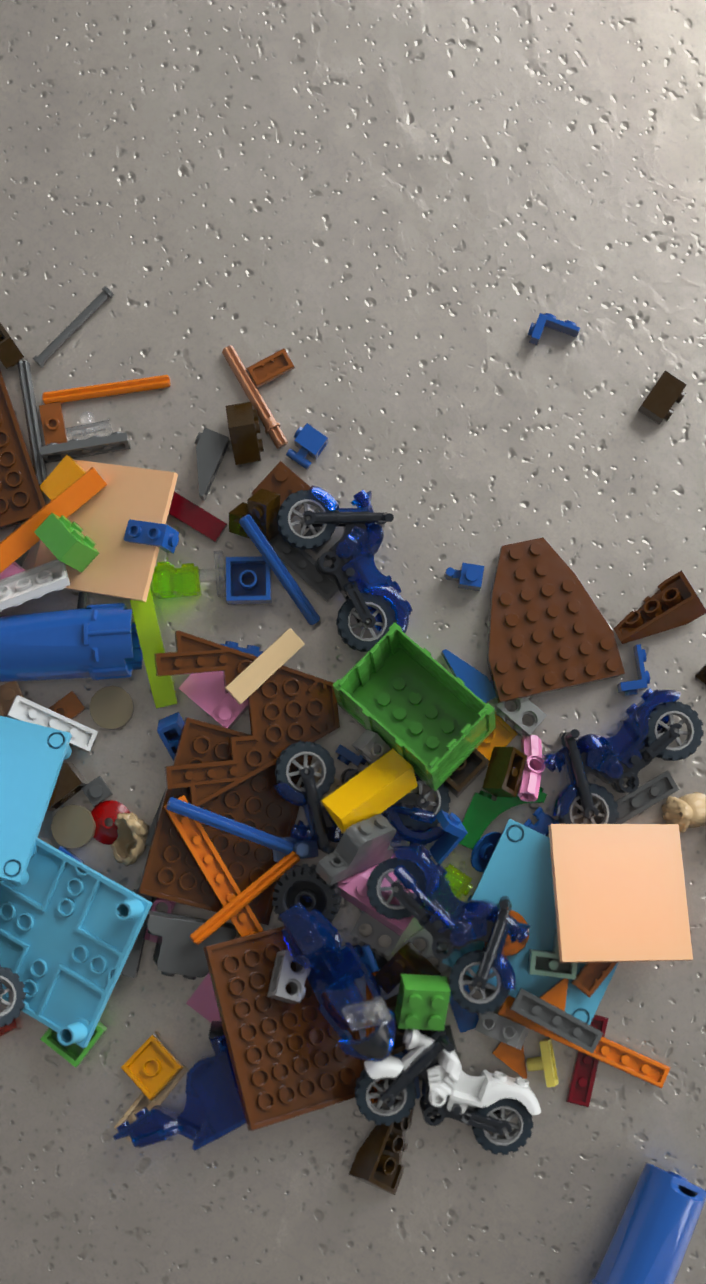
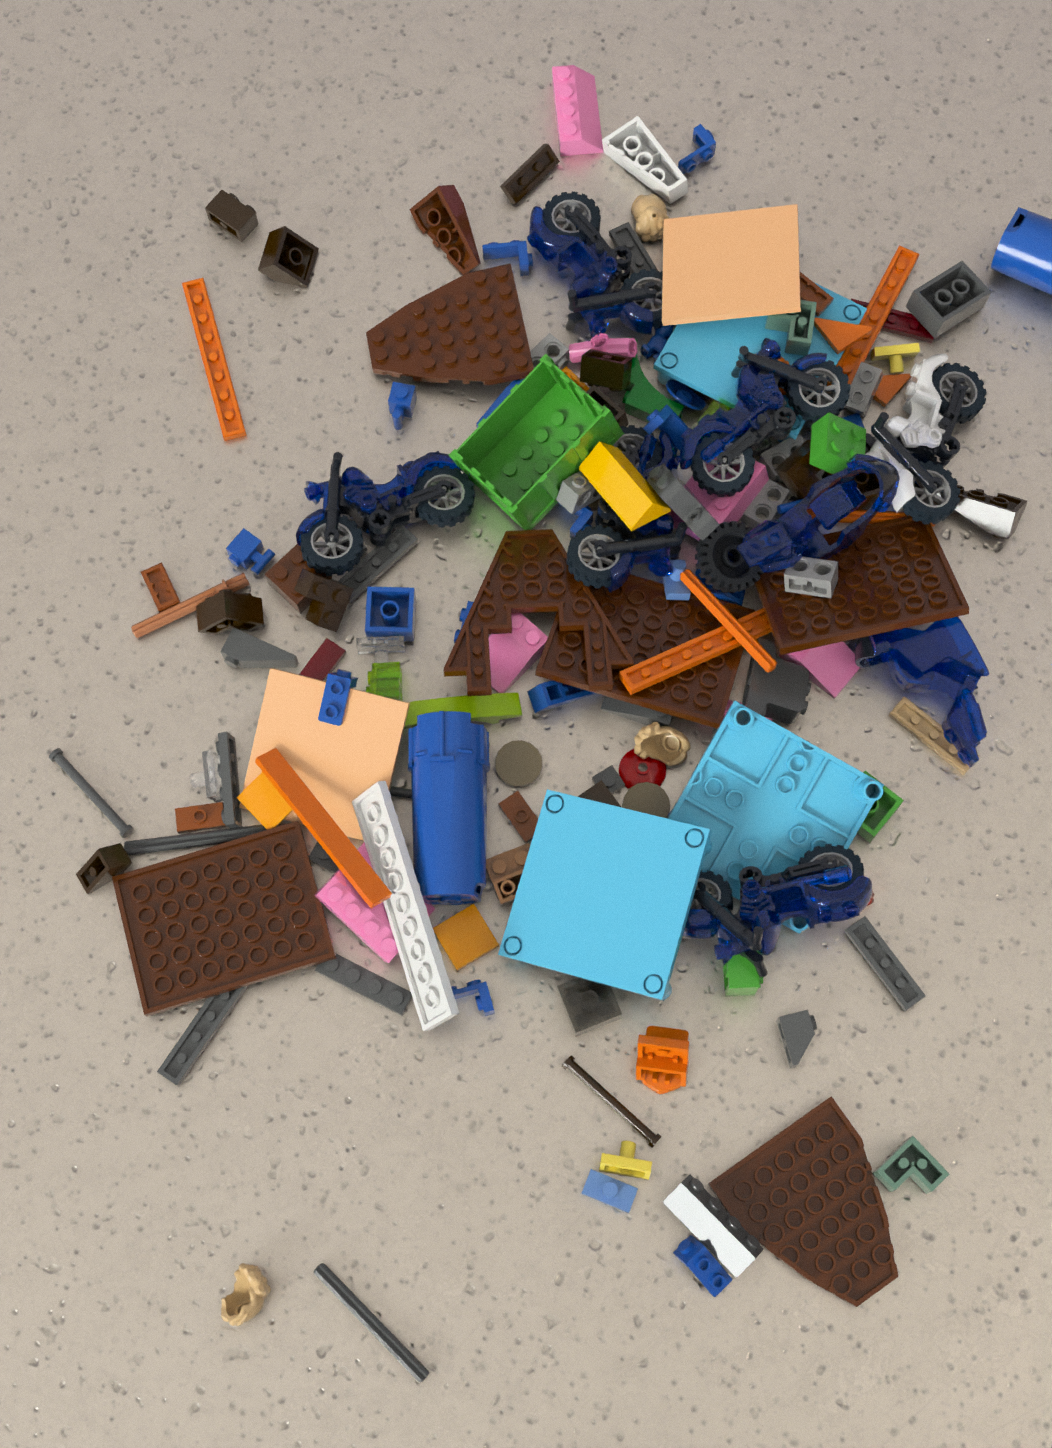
camera: 85 degrees left, 10 degrees down
white plate [7,695,98,753] -> none
bright green brick [34,513,99,572] -> none
orange axle [42,375,171,404] -> none
light orange tile [121,1035,184,1101] -> none
blue axle [166,797,294,855] -> none
tan tile [225,628,305,705] -> none
blue axle [239,515,320,625] -> none
clear tile [342,997,392,1031] -> none
dark grey plate [510,988,603,1054] -> none
blue bracket [527,313,580,345] -> none
none -> orange tile [182,278,247,441]
none -> dark brown slope [258,226,319,287]
none -> dark grey brick [906,261,992,338]

